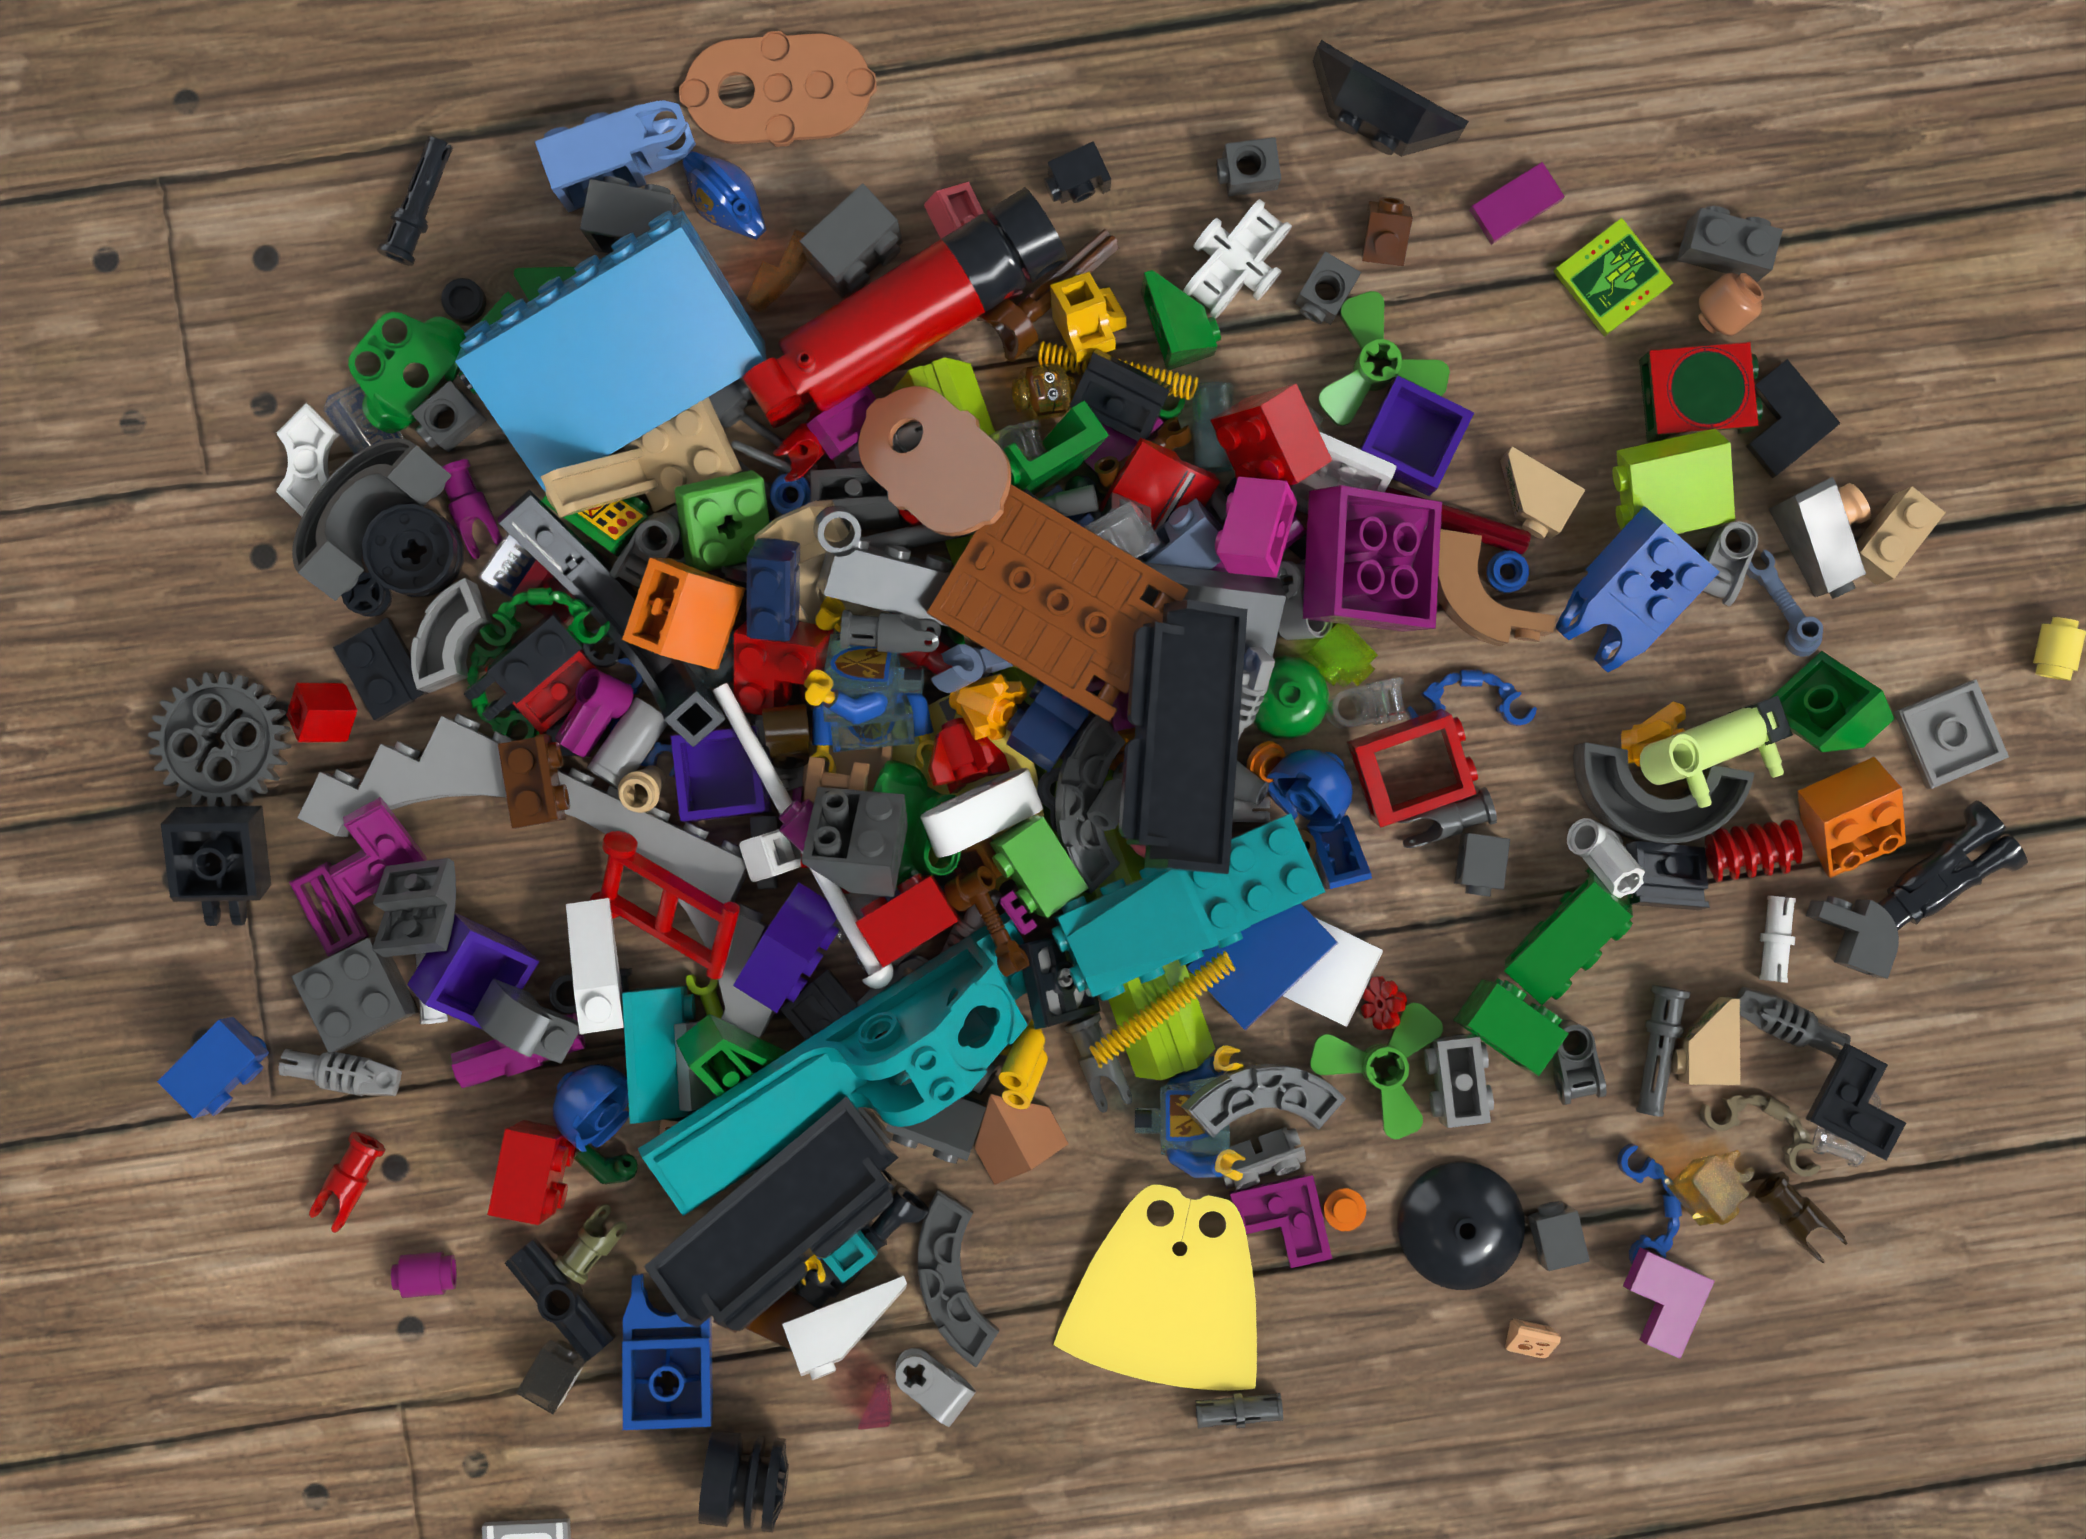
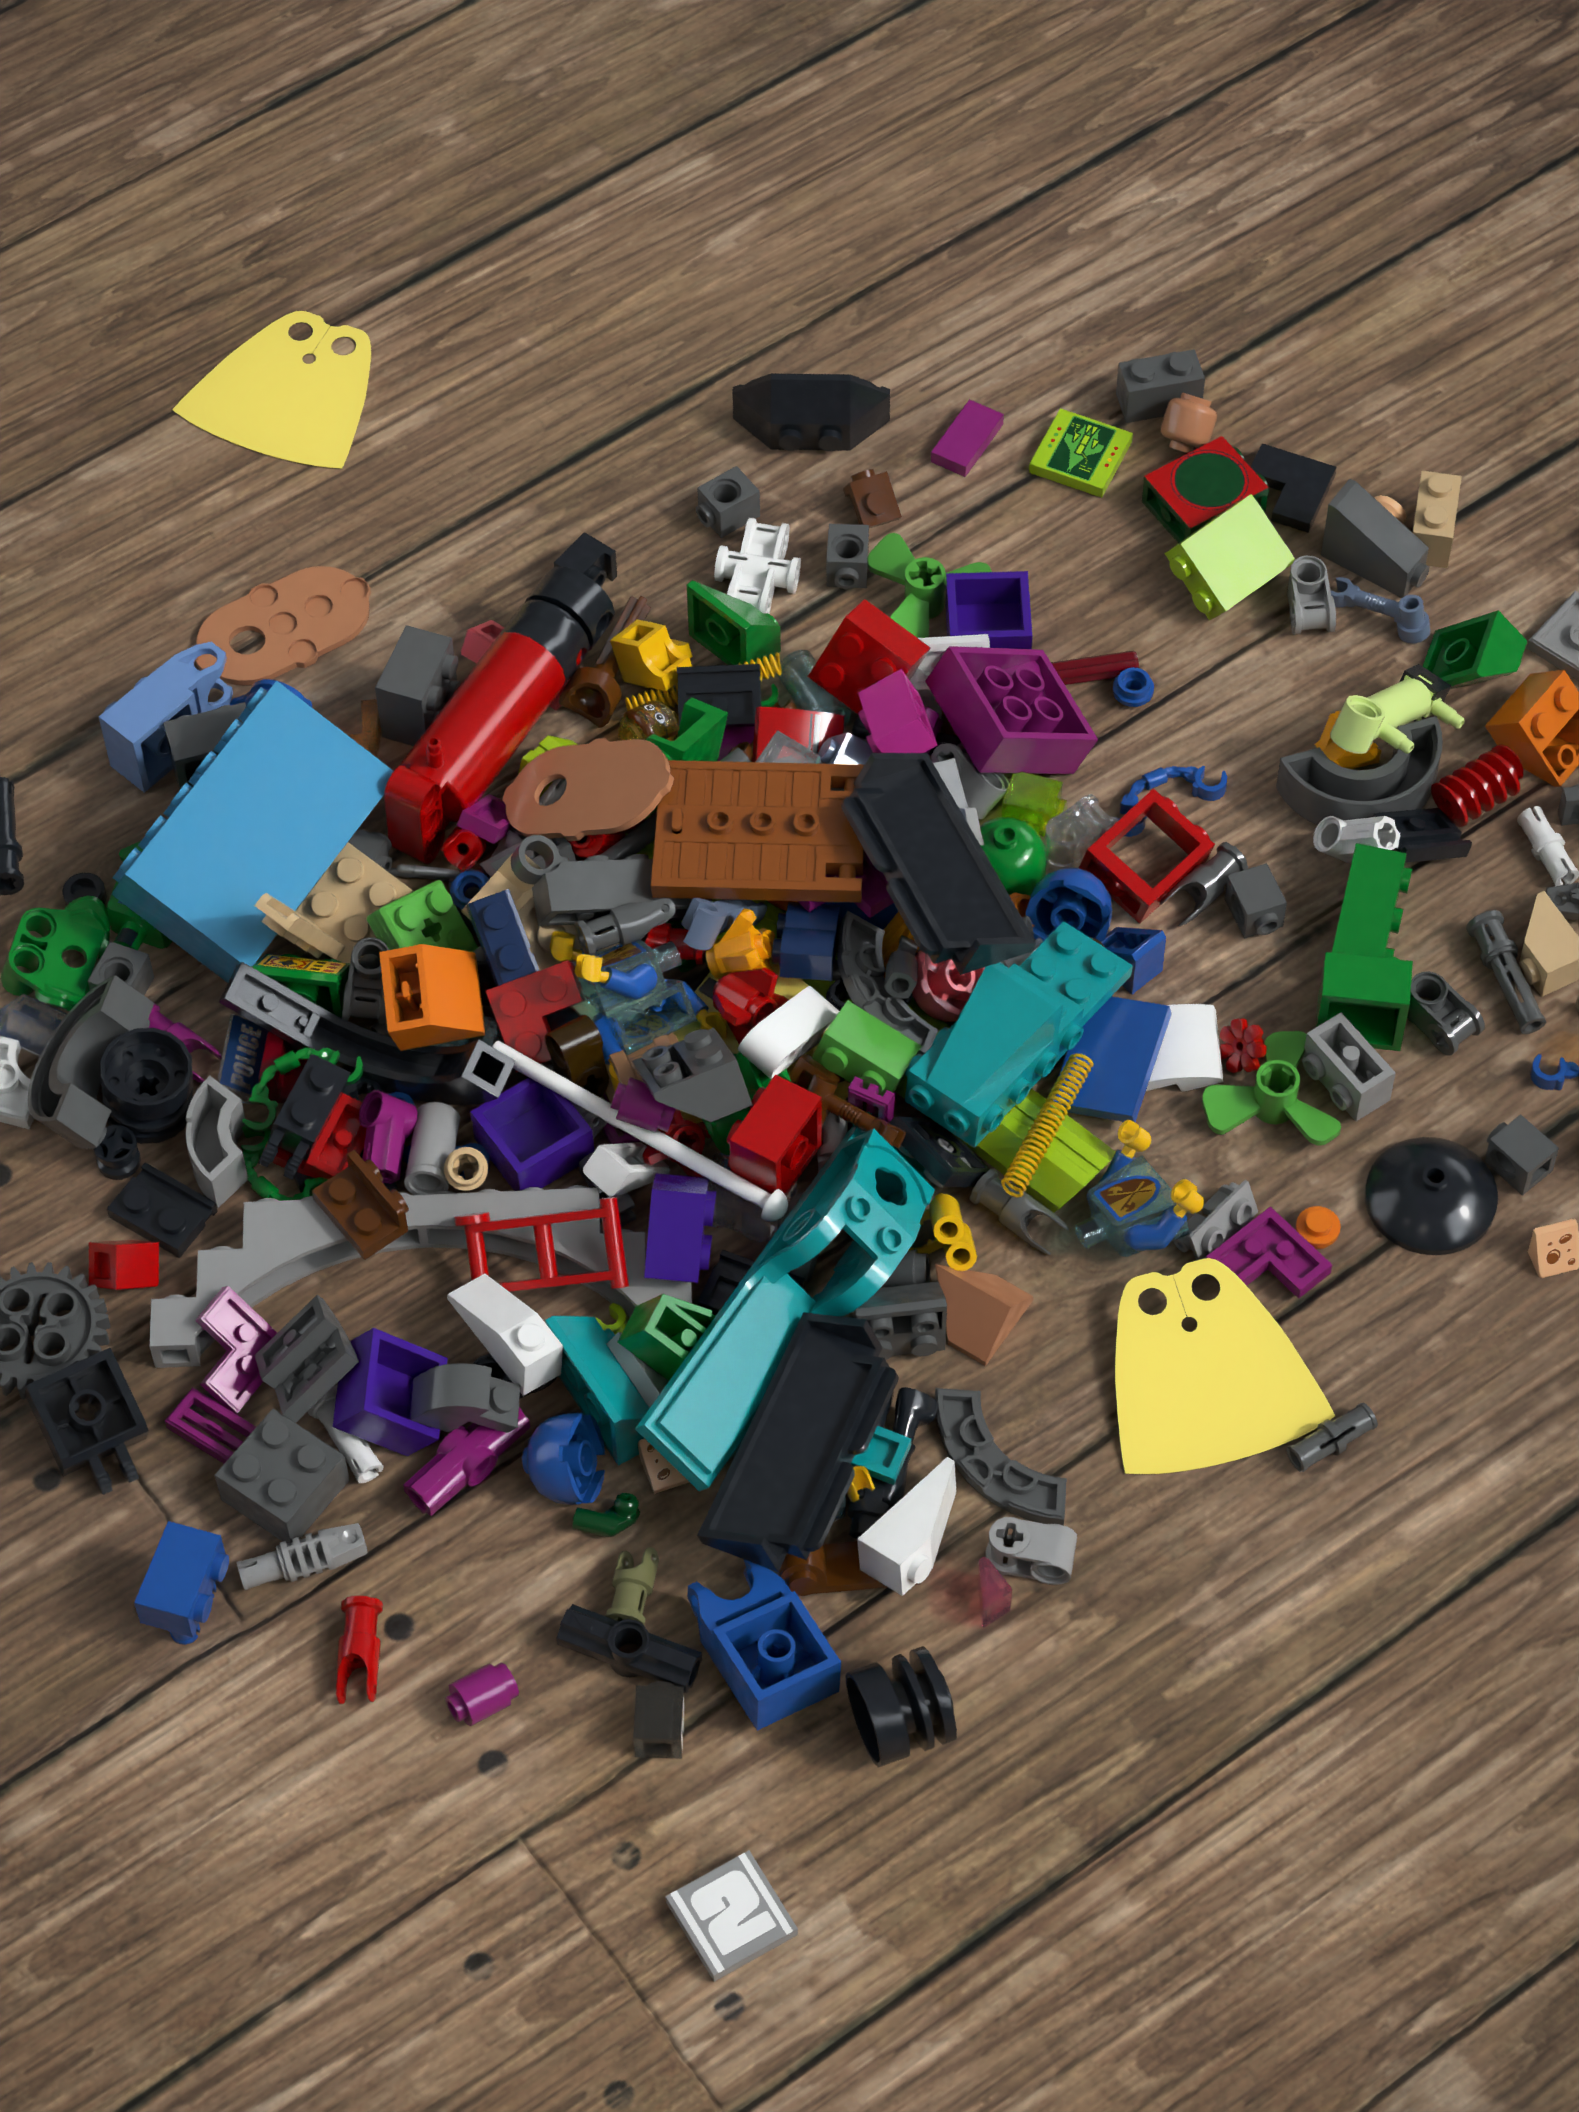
camera: 25 degrees left, 30 degrees down
red brick [487,1120,576,1225] -> none
tile [1181,1064,1346,1138] -> none
medium nougat arch [1437,529,1556,646] -> none
tan slope [1500,446,1585,539] -> none
brick [1555,506,1720,672] -> none

